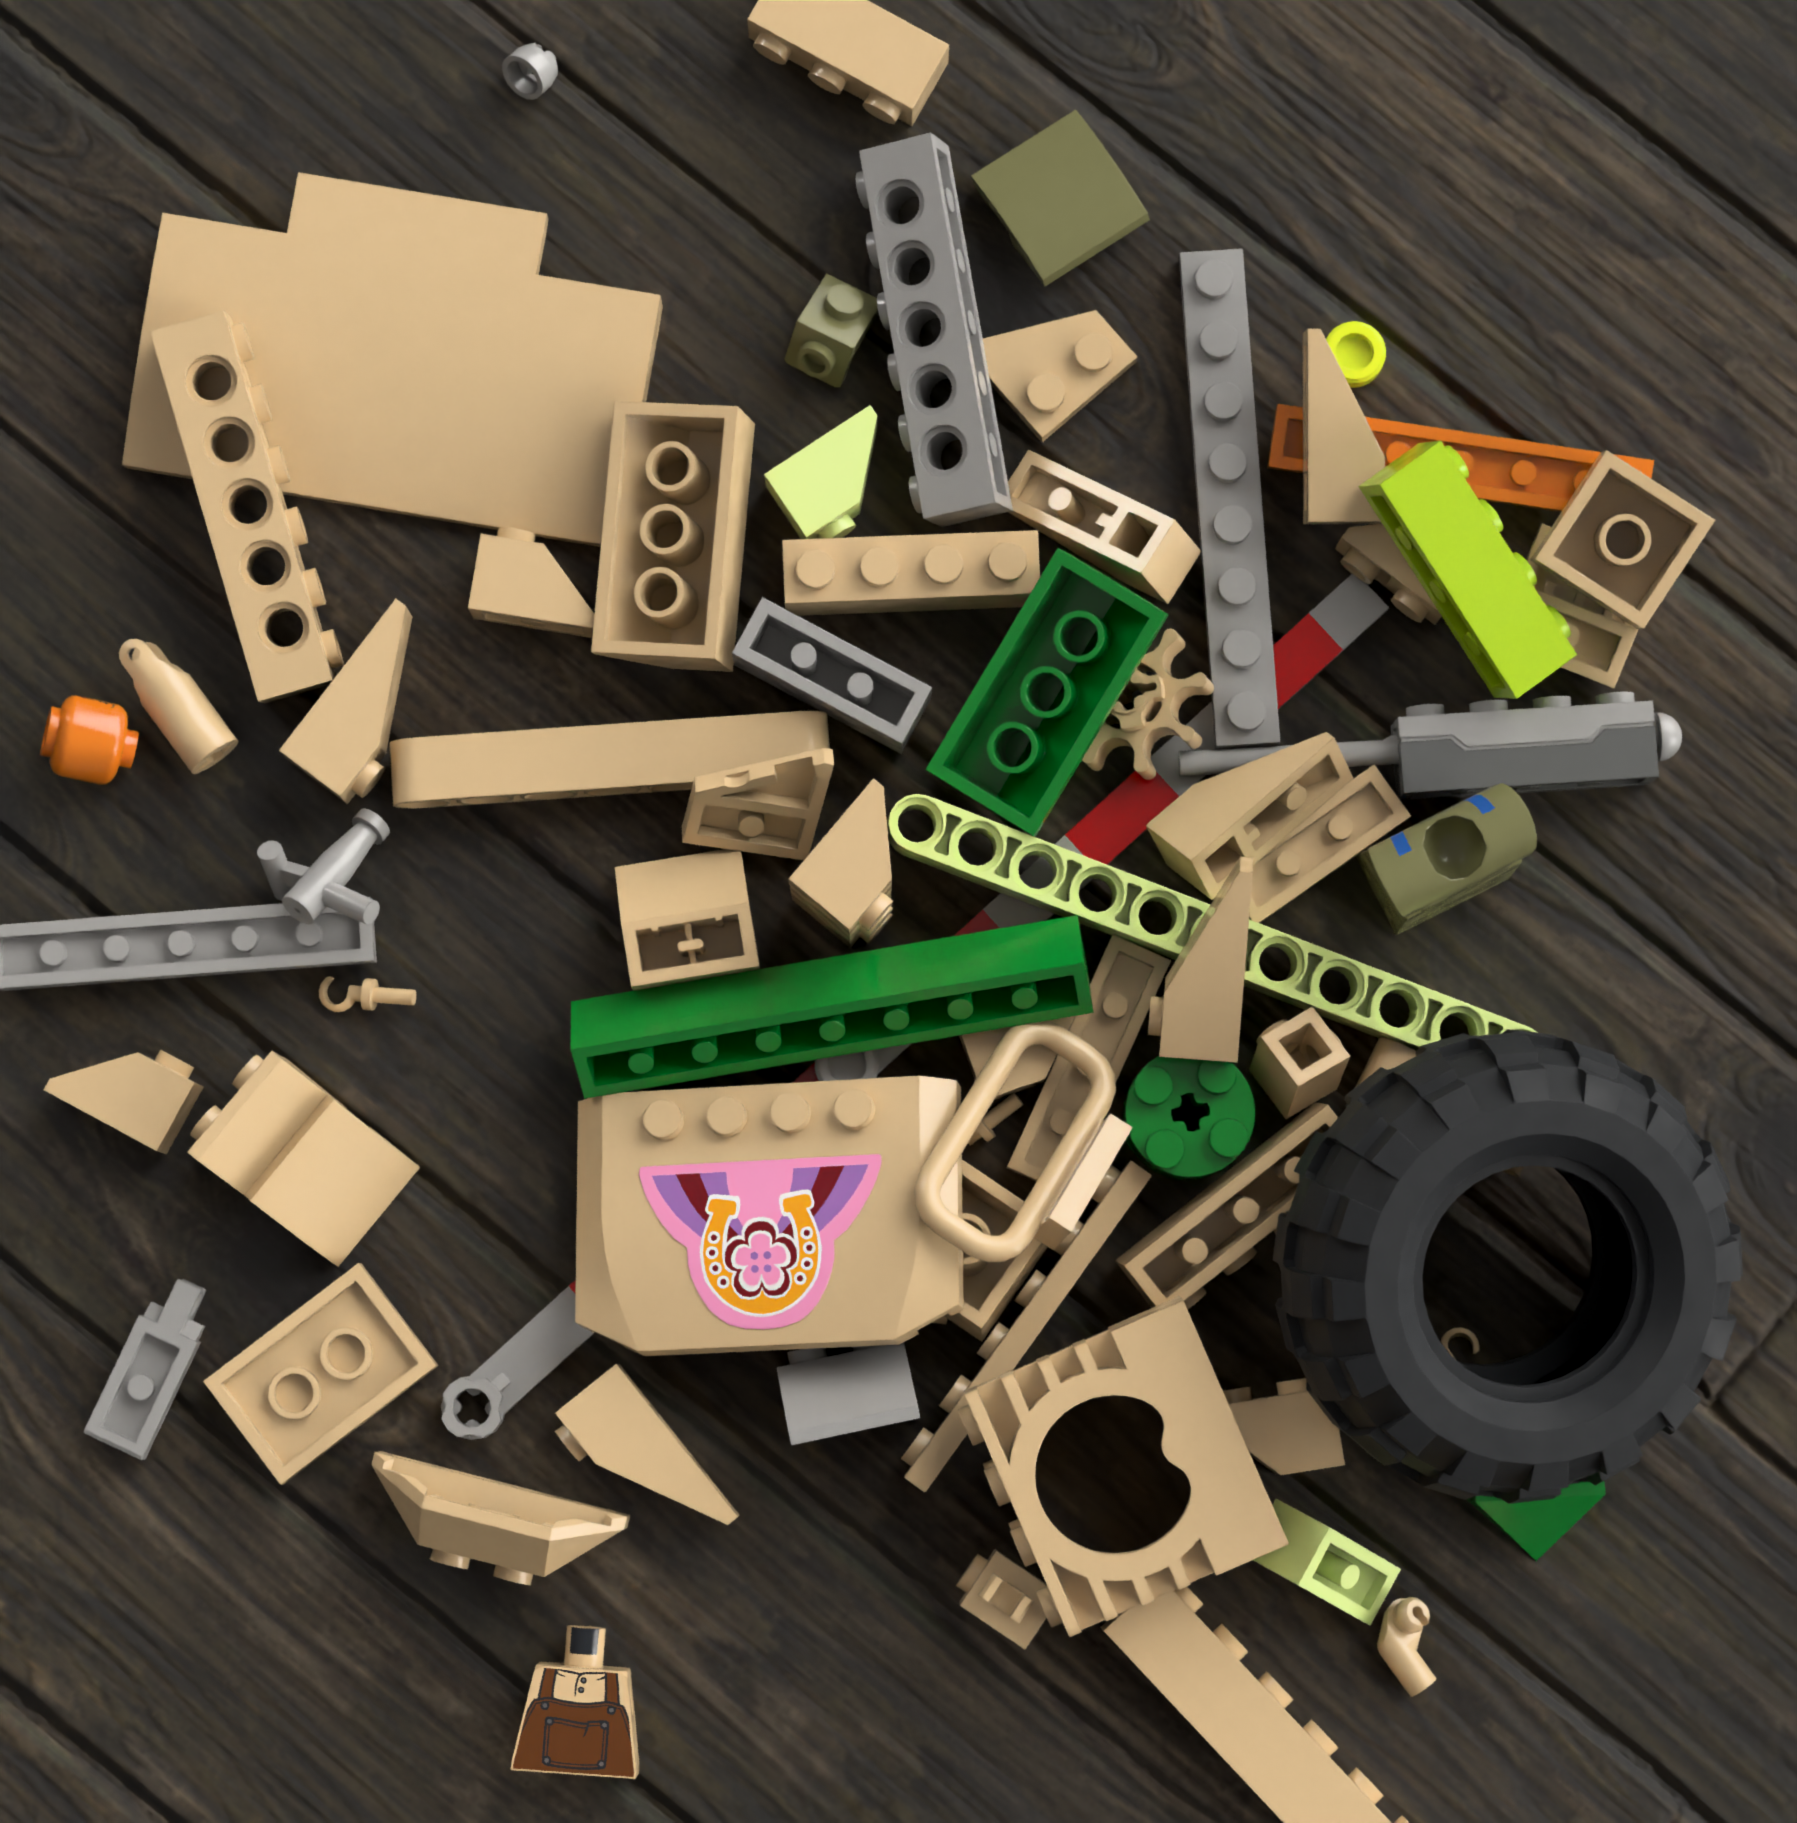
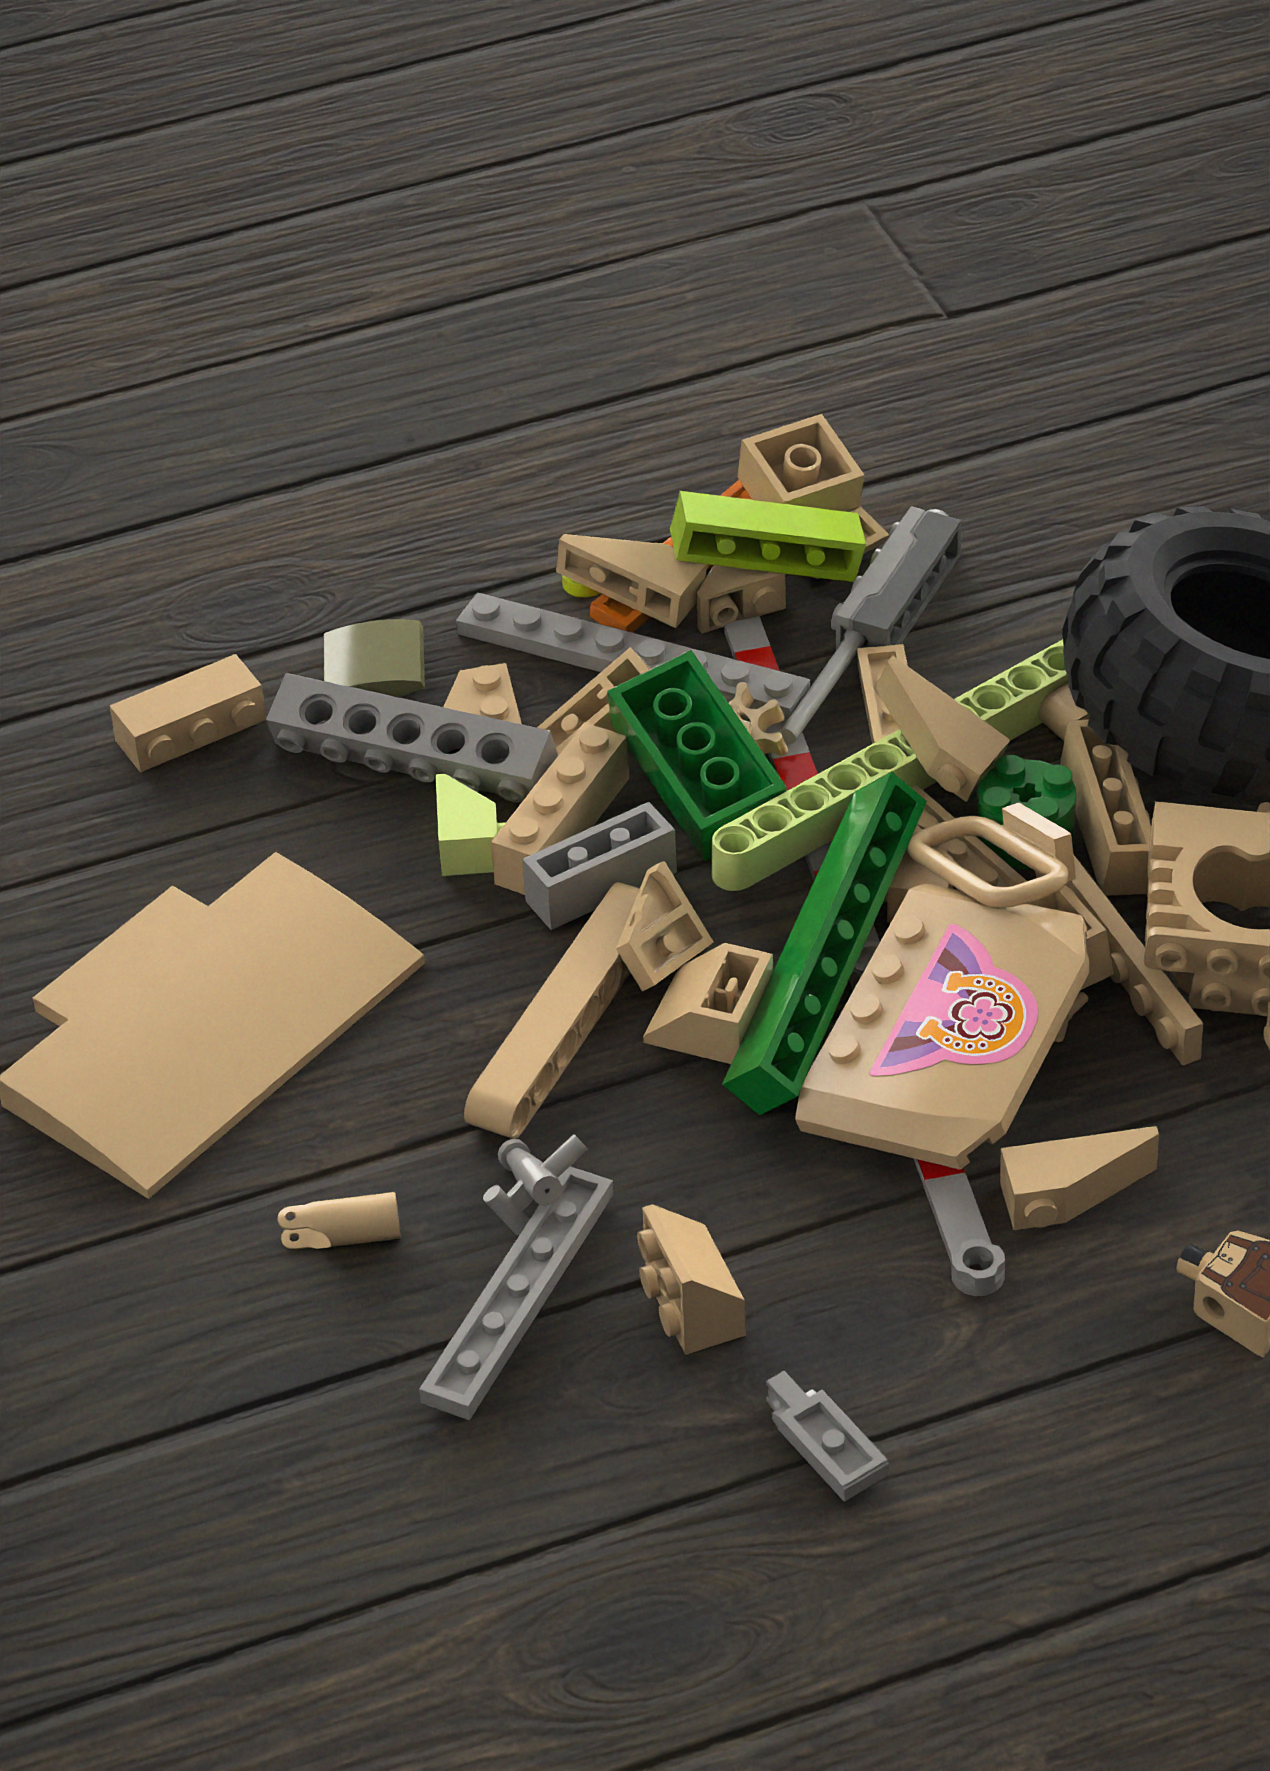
camera: 55 degrees left, 40 degrees down
orange head [40,695,139,785] -> none
tan slope [44,1049,204,1154] -> none
tan brick [150,310,344,703] -> none
tan plate [203,1263,438,1485] -> none
tan slope [245,1094,420,1267] -> none
tan slope [279,599,412,804] -> none
tan hand [319,976,416,1012] -> none
tan wedge [371,1451,630,1585] -> none
tan slope [468,527,594,638] -> none
light grey hinge [502,43,558,100] -> none
tan slope [591,401,755,672] -> none
light grey slope [777,1342,920,1445] -> none
olive bracket [785,273,878,387] -> none
tan slope [789,778,893,949] -> none
tan slope [1146,732,1353,900] -> none
tan brick [1249,1006,1350,1119] -> none
olive piece [1356,783,1537,935] -> none

